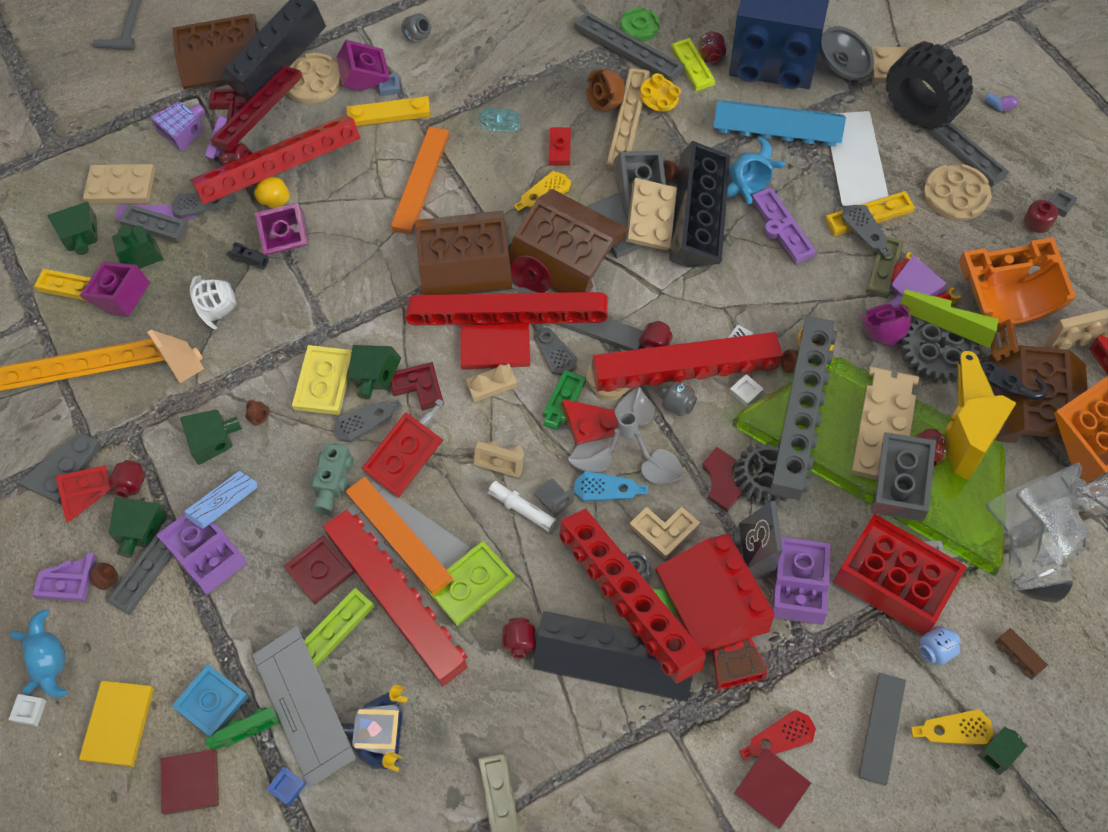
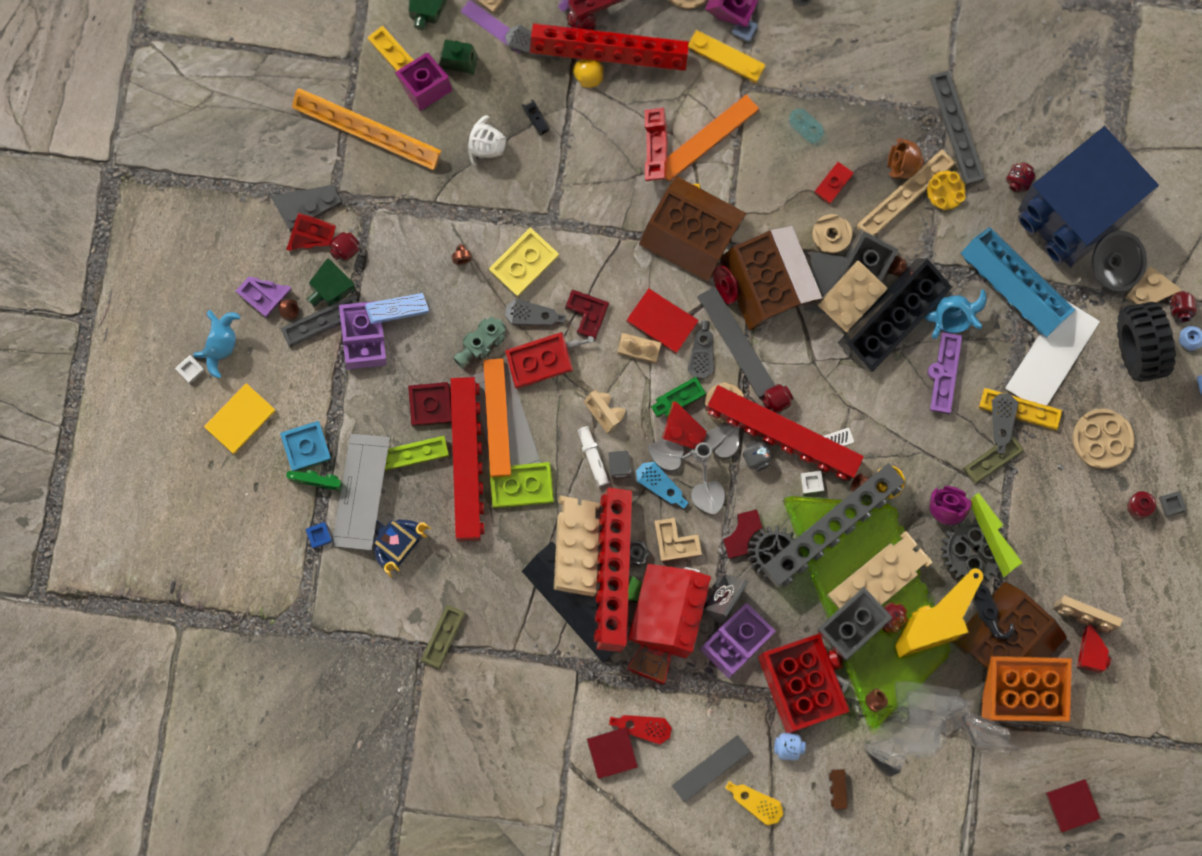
camera: 30 degrees right, 15 degrees up
dark grey plate [119,204,189,243] -> none
light nougat slope [147,330,204,383] -> none
dark red tile [161,749,219,815] -> none
dark green torso [180,409,242,465] -> none
magenta slope [255,203,308,256] -> none
dark green torso [348,345,401,400] -> none
red beam [405,292,608,325] -> none
dark red head [502,618,536,658] -> none
yellow piece [513,171,571,212] -> none
bright green tile [620,7,660,42] -> none
neon yellow tile [671,38,715,91] -> none
medium lavender torso [889,252,961,308] -> none
dark grey tile [930,123,1009,187] -> none
orange piece [958,237,1076,326] -> none
dark green brick [977,726,1027,775] -> none
dark orange tile [991,319,1019,361] -> none
none -> tan hinge [554,495,600,597]
none -> slope [645,107,668,181]
none -> tan plate [812,214,852,255]
none -> red tile [829,649,844,671]
none -> copper tile [865,689,888,712]

